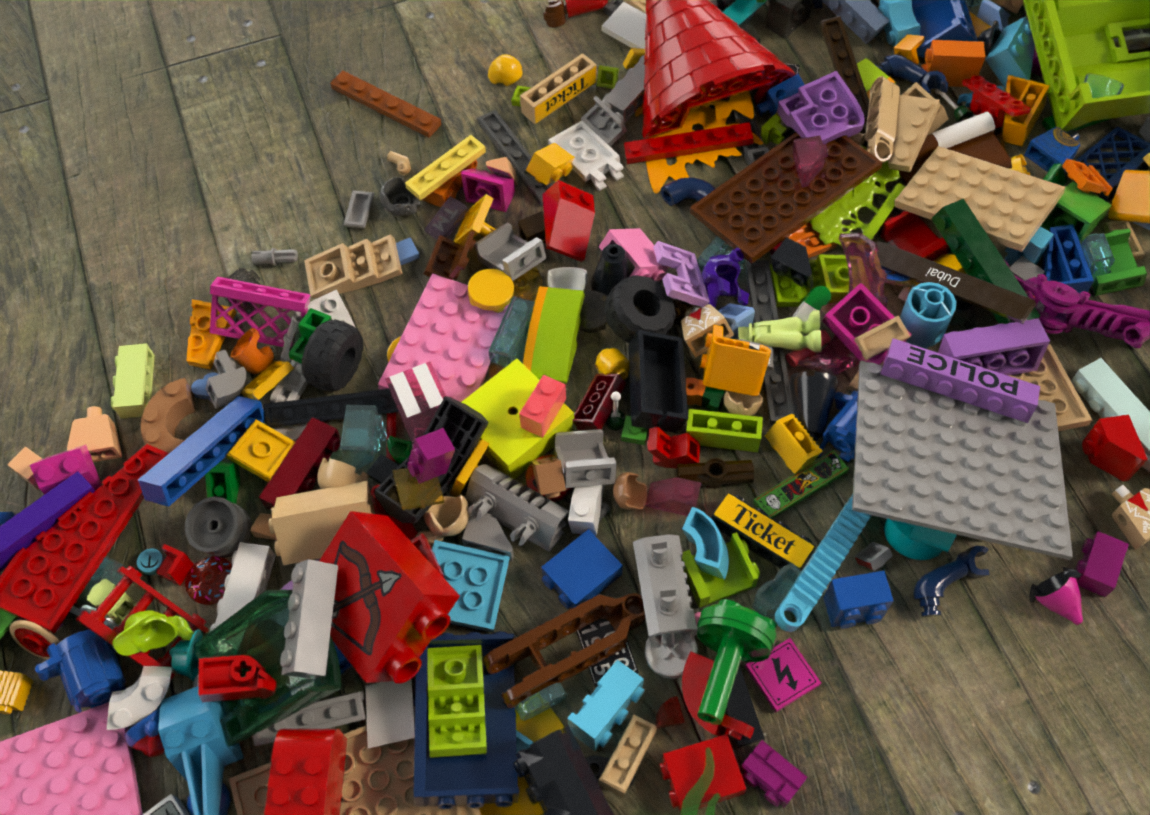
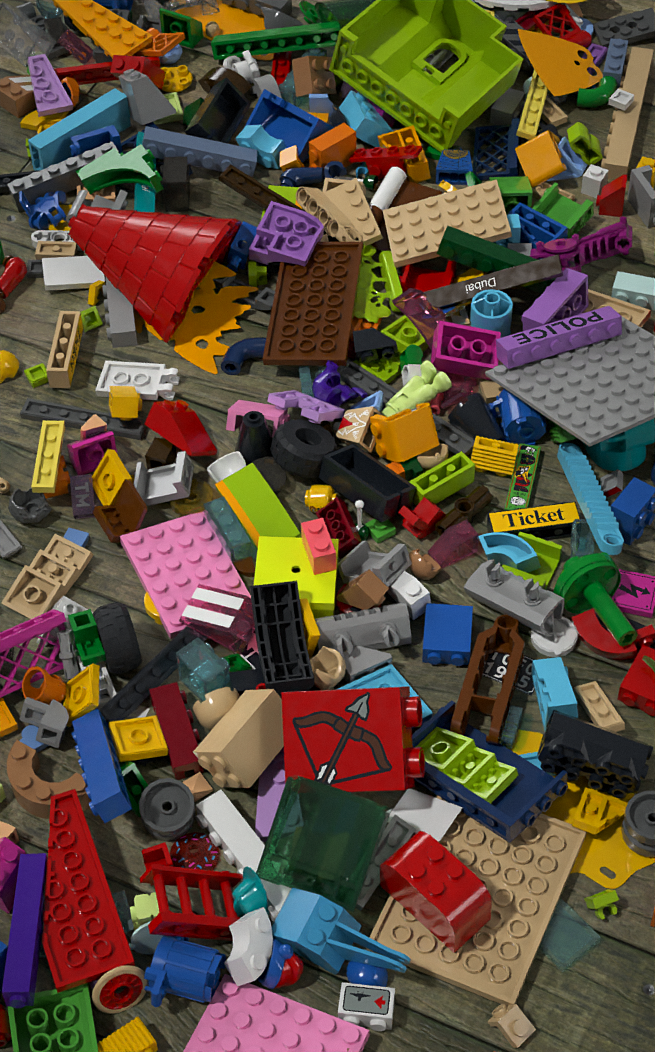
camera: 45 degrees left, 10 degrees down
lime hair [112,610,194,656] -> none
medium azure tile [137,548,165,575] -> none
red piece [198,655,277,702] -> none
light grey brick [280,559,338,679] -> none
clear yellow piece [393,468,444,510] -> none
magenta brick [407,428,455,484] -> none
yellow tile [468,269,514,313] -> none
light grey bracket [581,96,628,147] -> none
red plate [624,122,754,164] -> none
clear red tile [656,696,685,728] -> none
clear pink slope [793,135,828,187] -> none
tan tile [854,315,911,360] -> none
orange plate [1062,159,1113,196] -> none
clear light blue brick [1082,233,1115,284] -> none
clear light blue helmet [1083,74,1124,98] -> none

